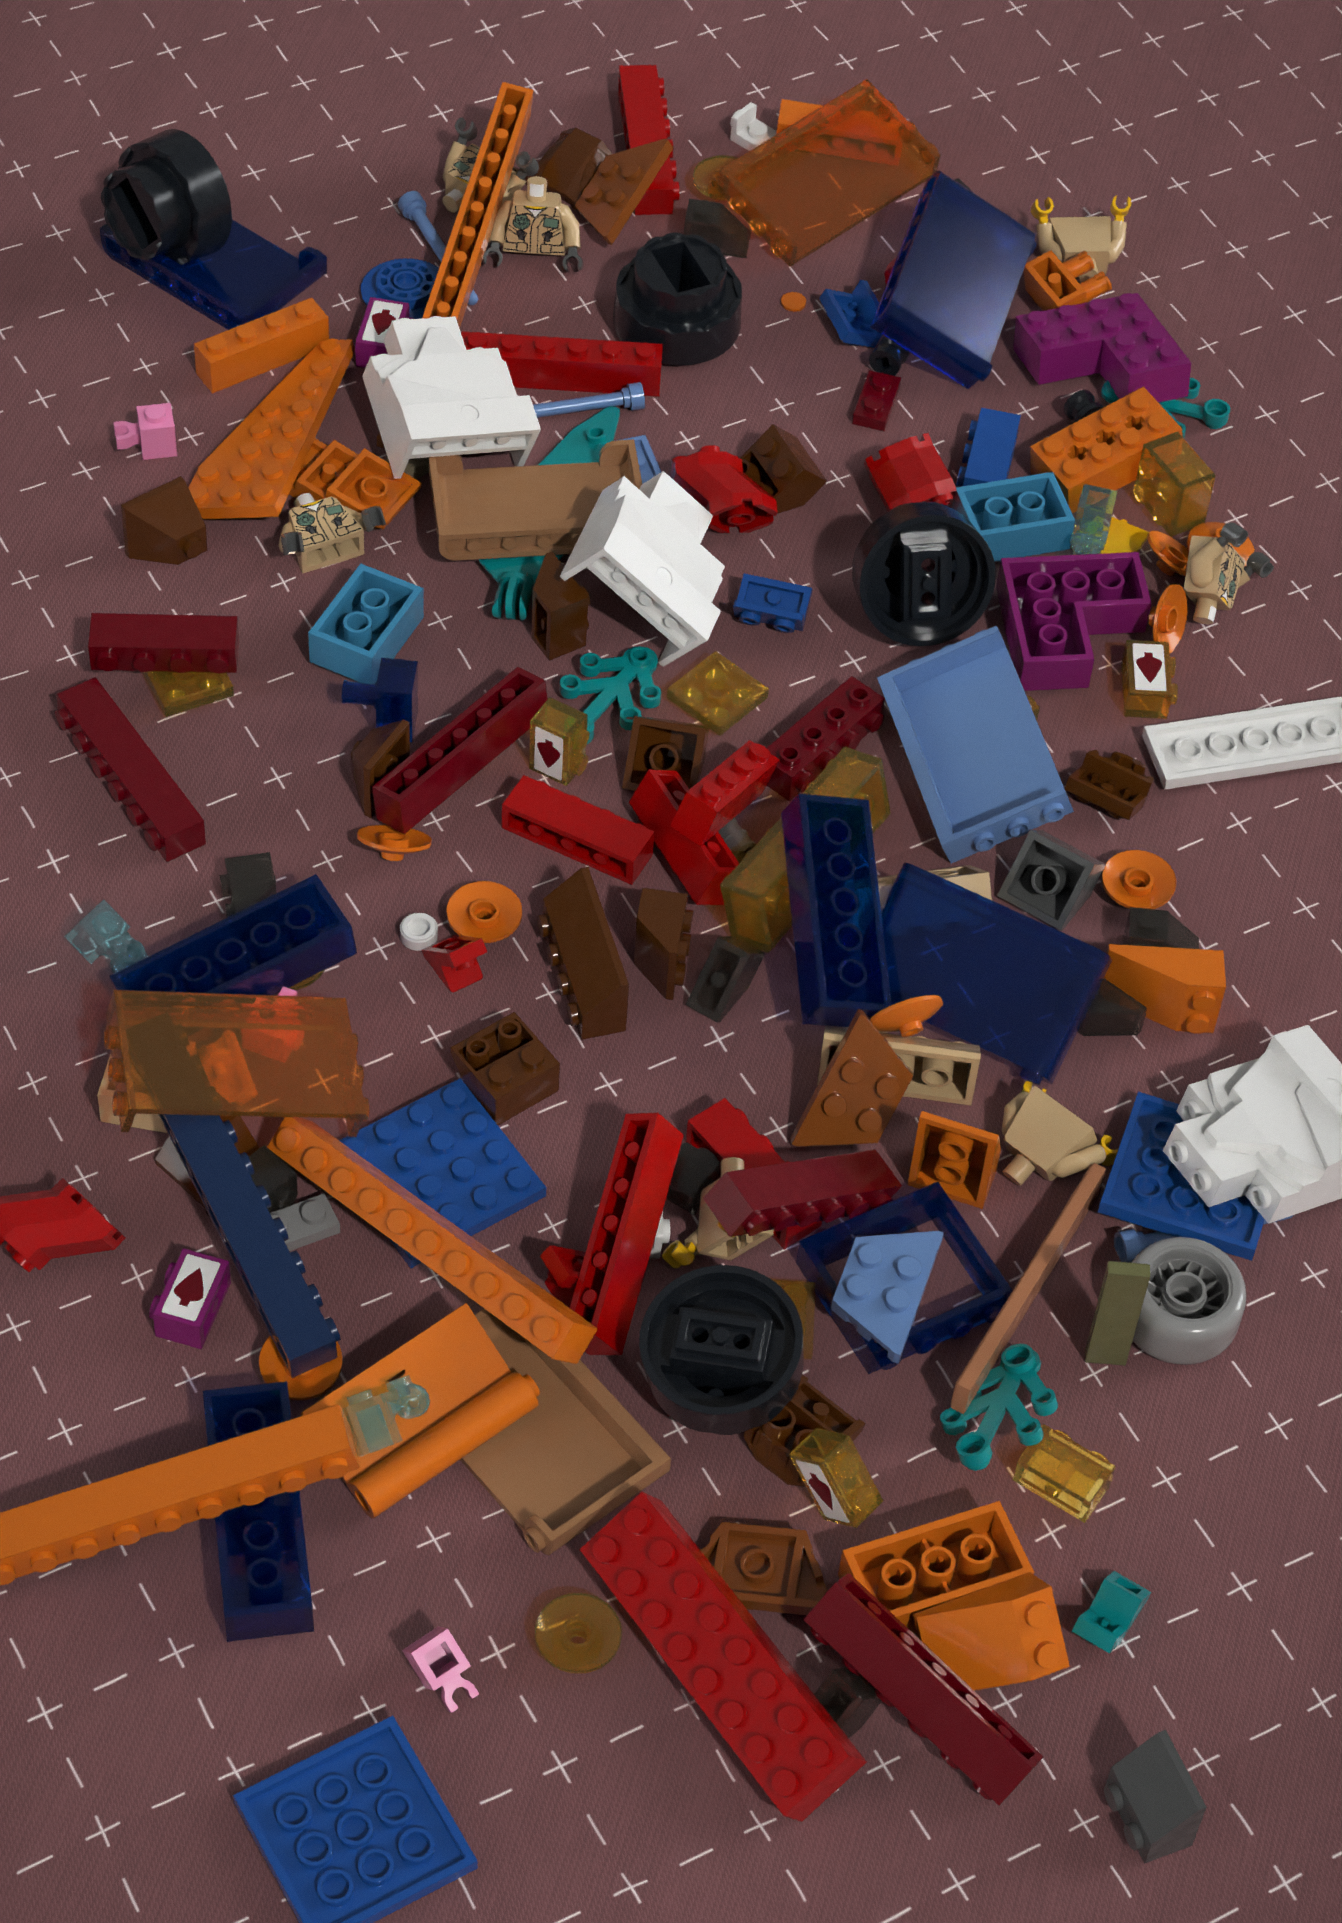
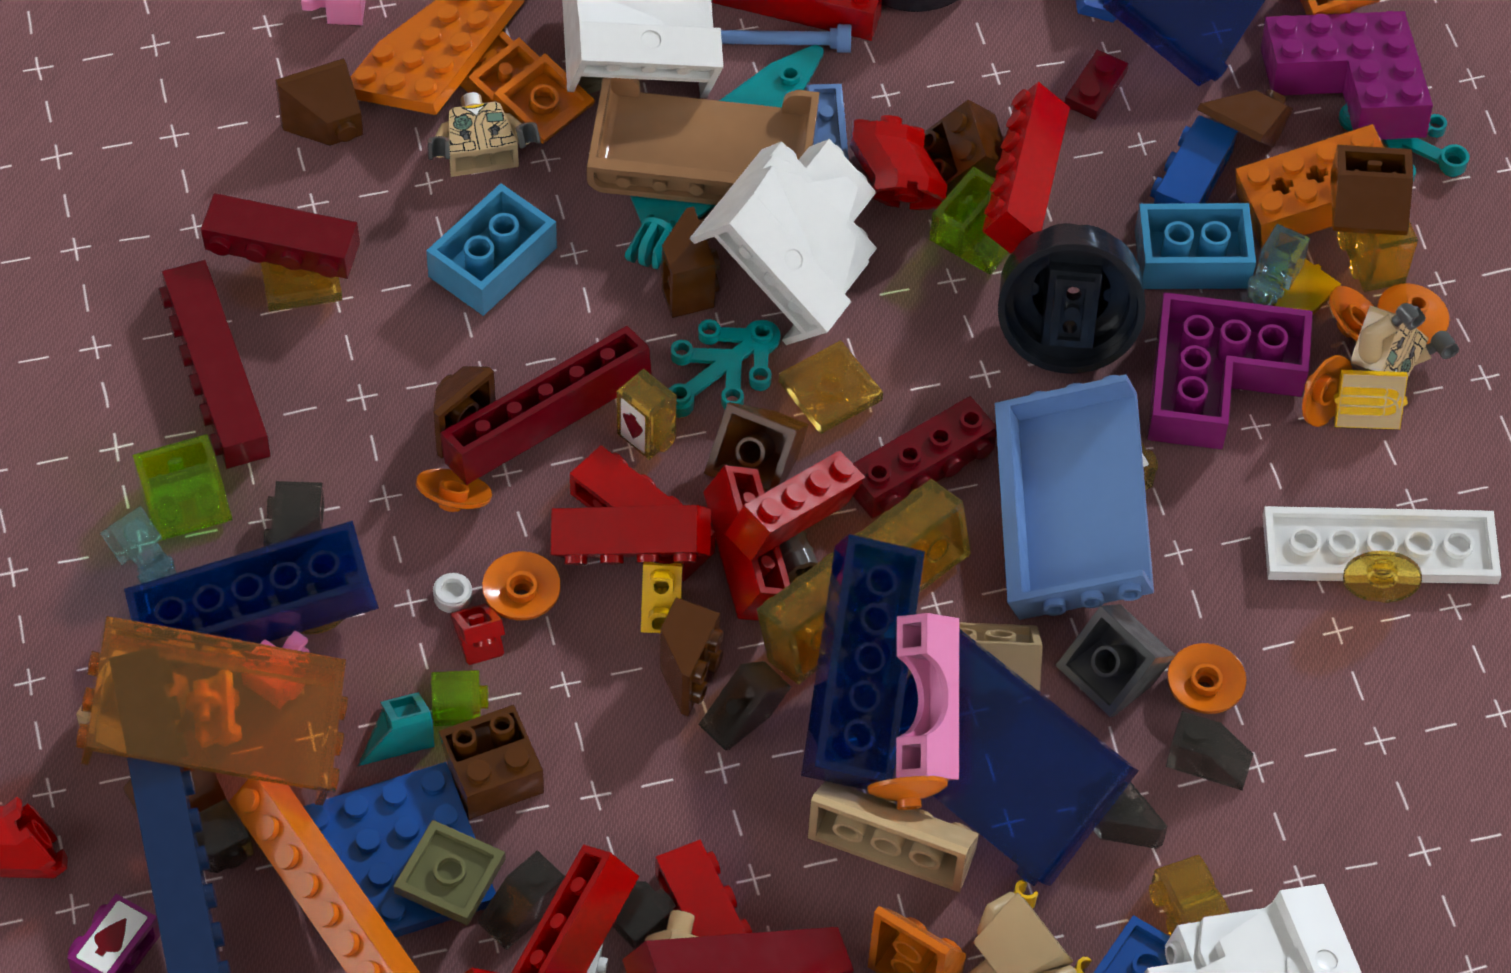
camera: 15 degrees right, 5 degrees up
light grey plate [270,1193,340,1251] -> none
clear blue brick [341,658,418,742] -> none
reddish brown slope [537,867,629,1040] -> none
blue bracket [733,573,812,633] -> none
dark orange wing [790,1009,913,1146] -> none
red brick [864,433,957,512] -> none
black wheel [869,335,910,376] -> none
black wheel [1063,390,1104,423] -> none
reddish brown slope [1065,750,1154,820] -> none
orange slope [1098,944,1226,1034] -> none
clear yellow brick [1121,640,1178,719] -> none
none -> clear neon green slope [132,434,232,541]
none -> teal slope [357,692,435,767]
none -> olive plate [394,820,506,926]
none -> clear neon green brick [431,670,489,726]
none -> clear smoke slope [478,850,565,950]
none -> red brick [551,505,711,565]
none -> yellow hips [641,562,683,633]
none -> bright pink arch [896,613,959,781]
none -> clear neon green slope [930,167,1009,275]
none -> red brick [982,81,1070,254]
none -> clear yellow brick [1149,854,1230,936]
none -> reddish brown slope [1197,88,1293,147]
none -> reddish brown slope [1331,145,1413,236]
none -> piece [1334,370,1408,430]
none -> clear yellow dish [1343,551,1422,603]

